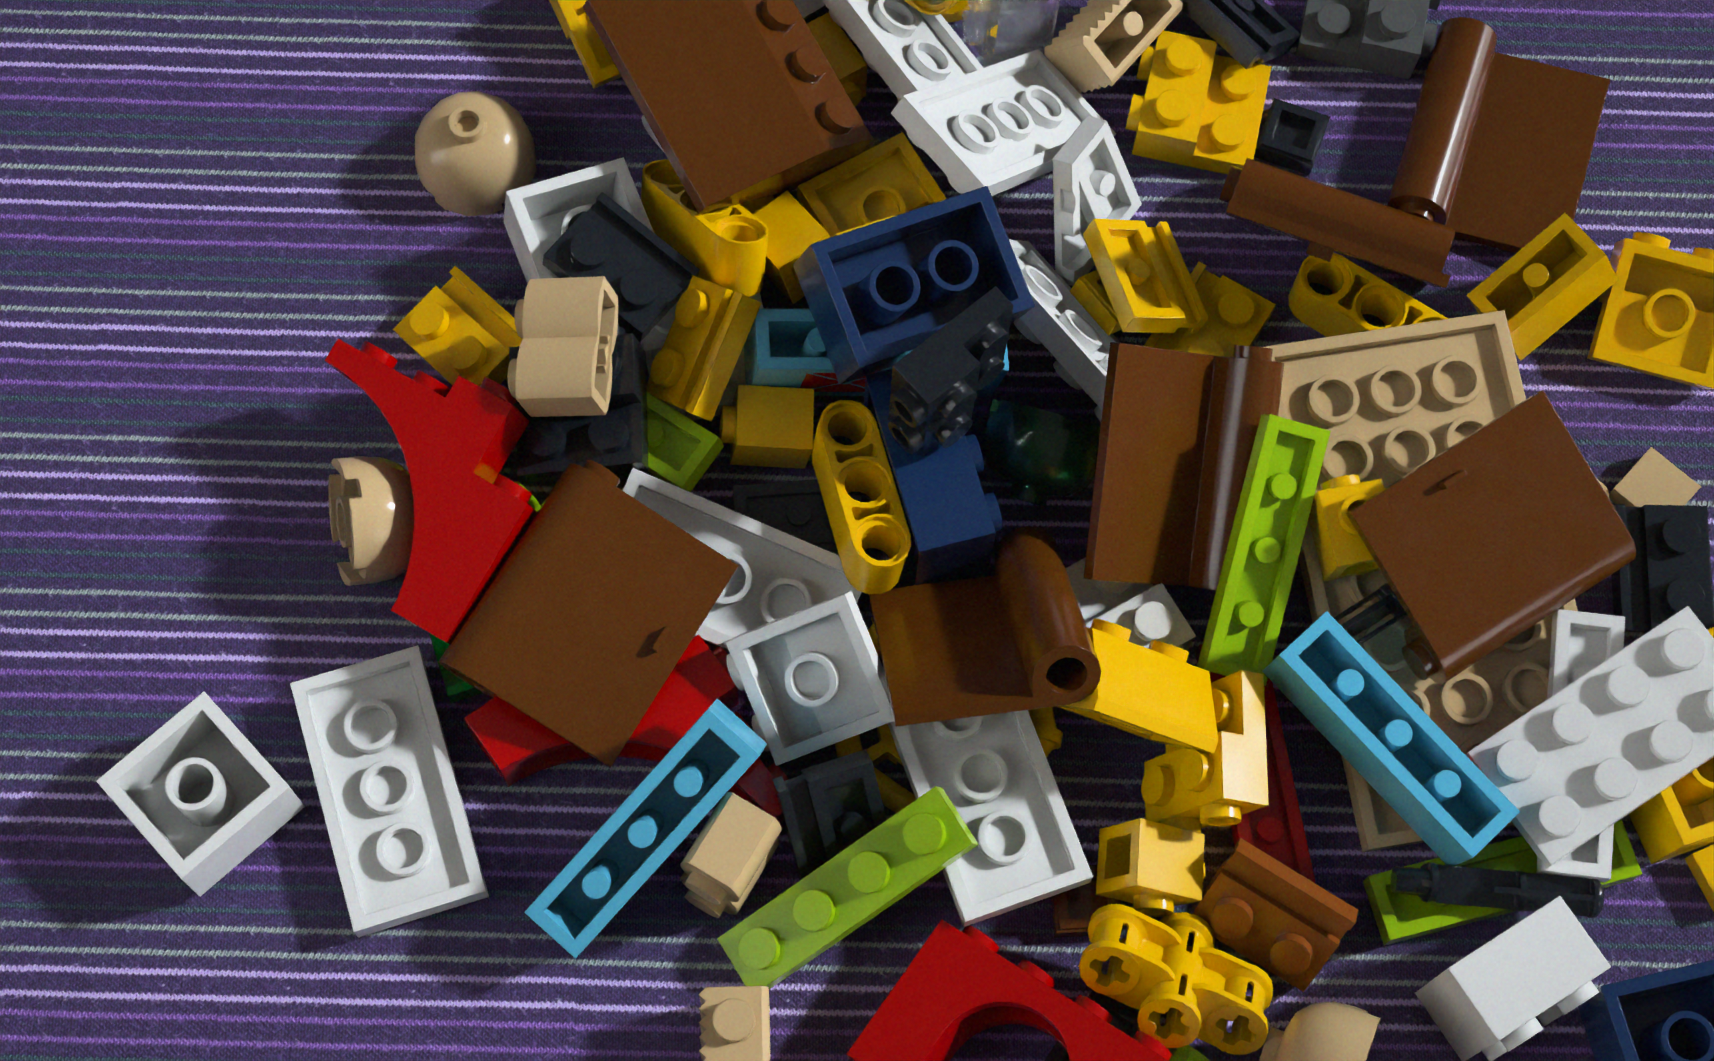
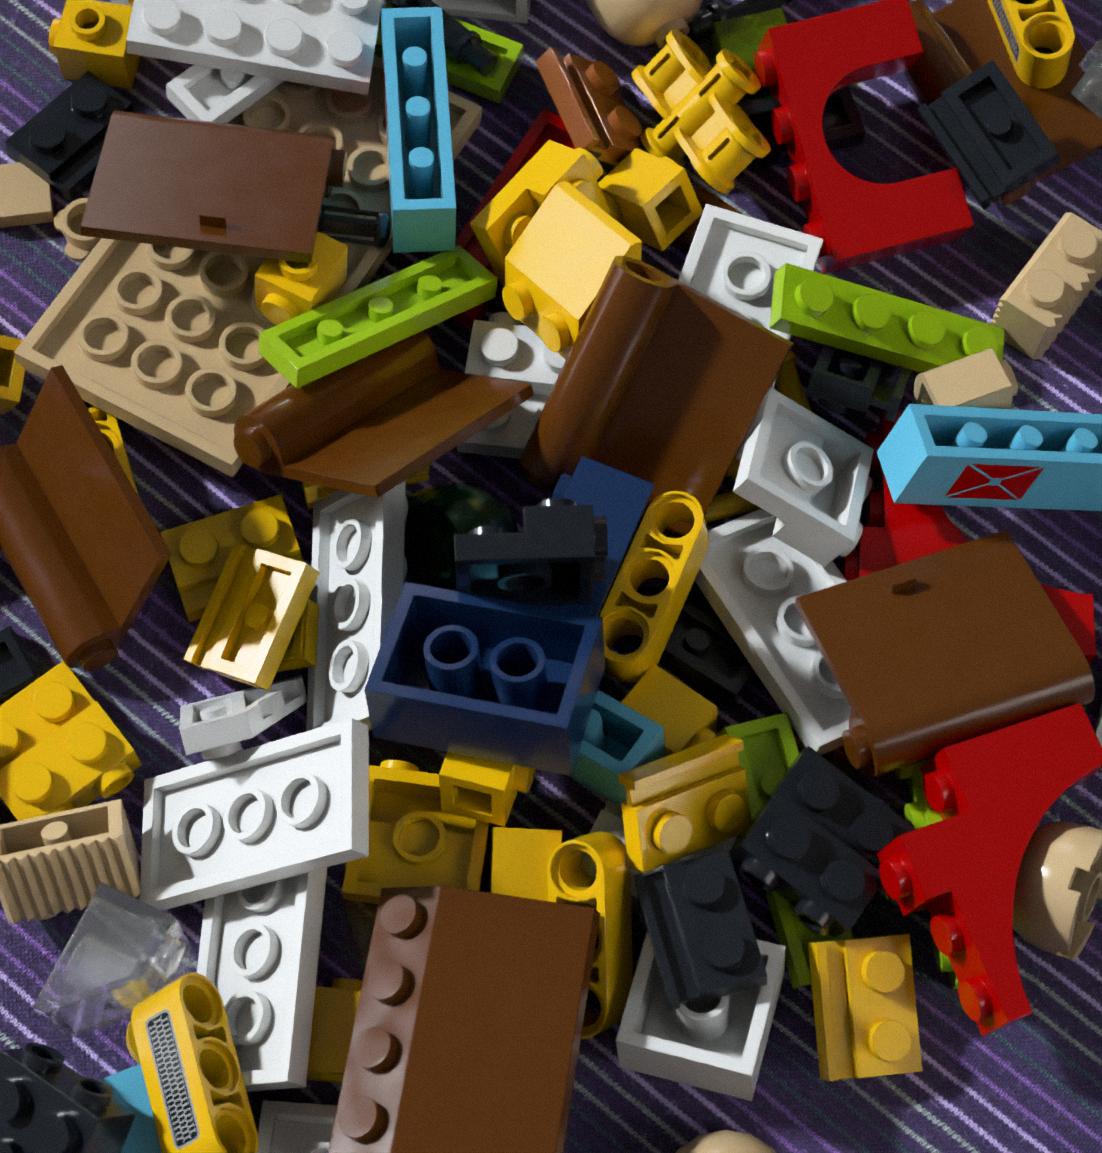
camera: 140 degrees left, 0 degrees up
tan brick [508,276,618,417] -> none

